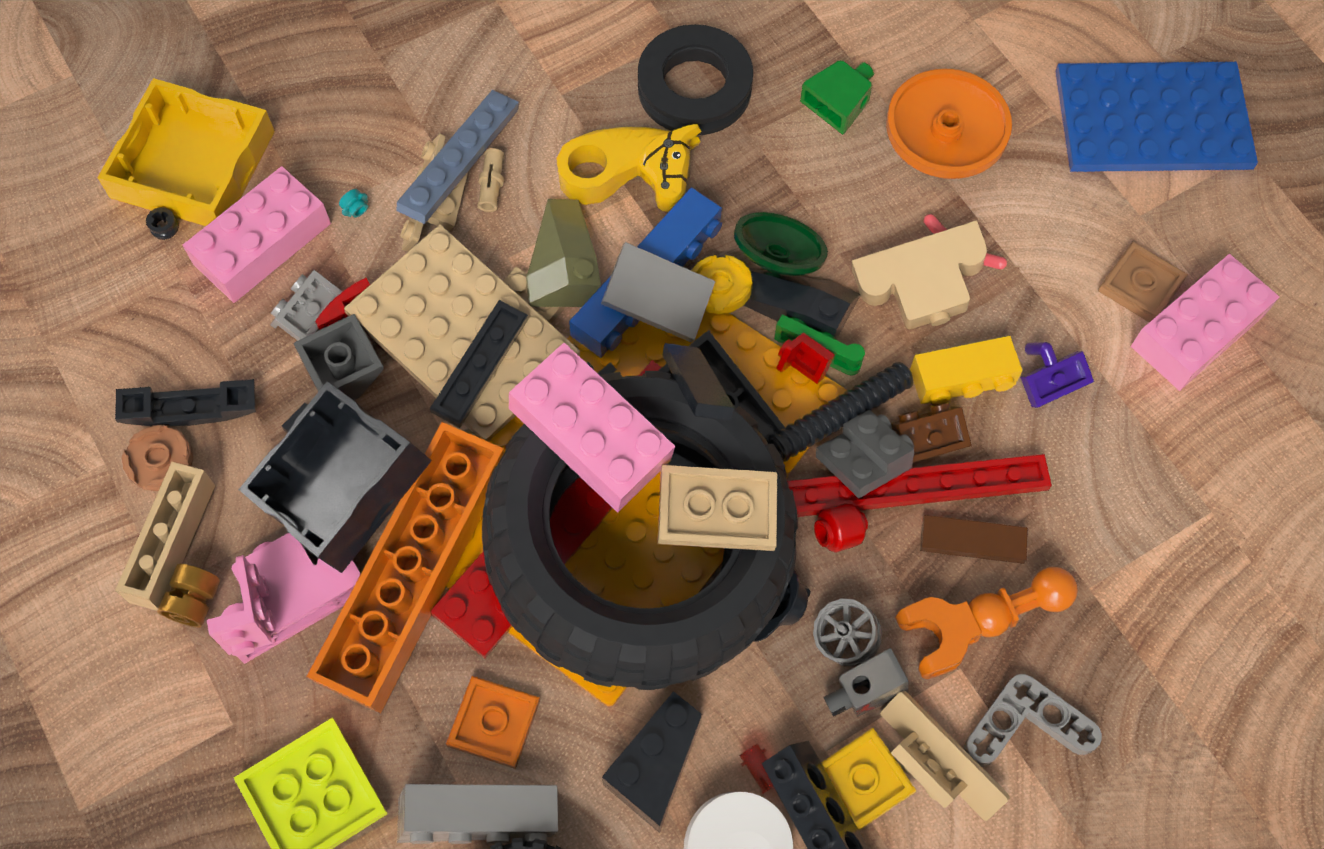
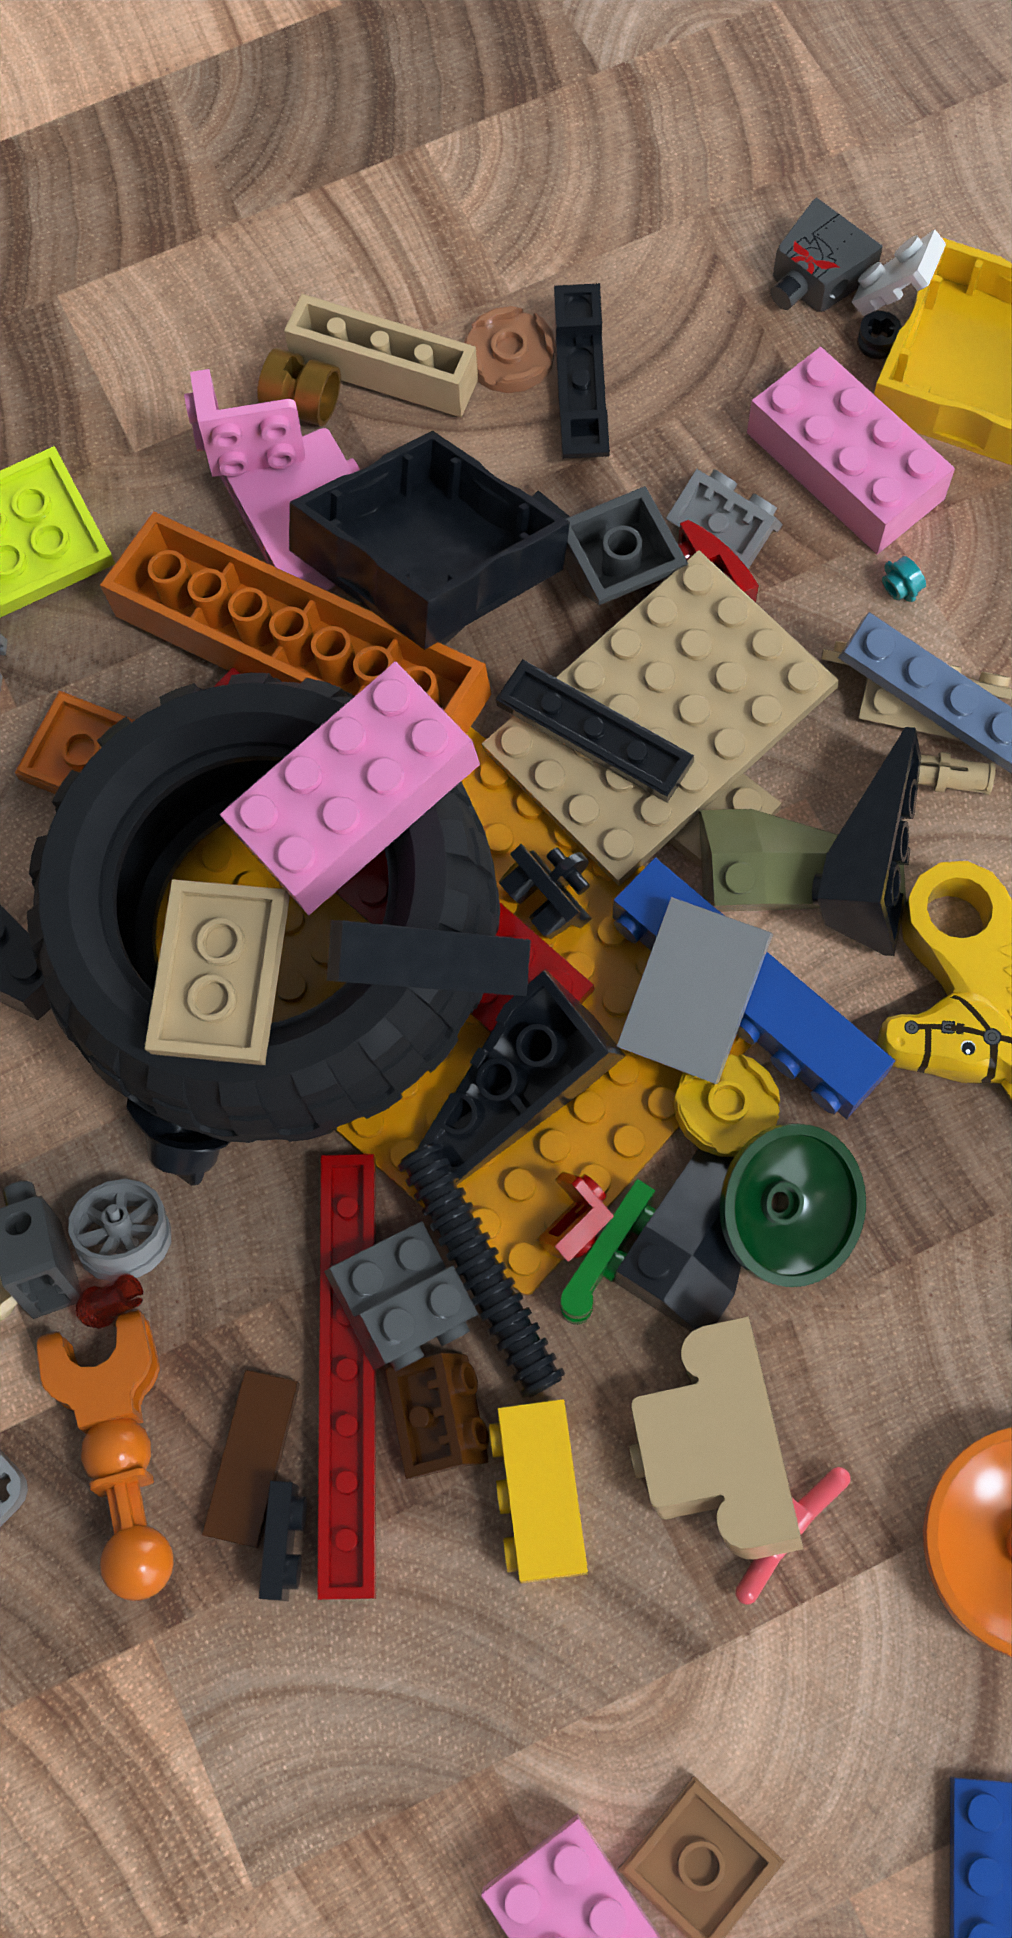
camera: 100 degrees right, 5 degrees up
red head [814,503,868,553] -> none
dark purple plate [1020,342,1094,408] -> none
none -> clear red pin [76,1274,144,1329]
none -> black plate [259,1481,307,1602]
none -> dark grey torso [770,197,883,312]
none -> black wedge [812,727,921,956]
none -> white wing [852,229,946,316]

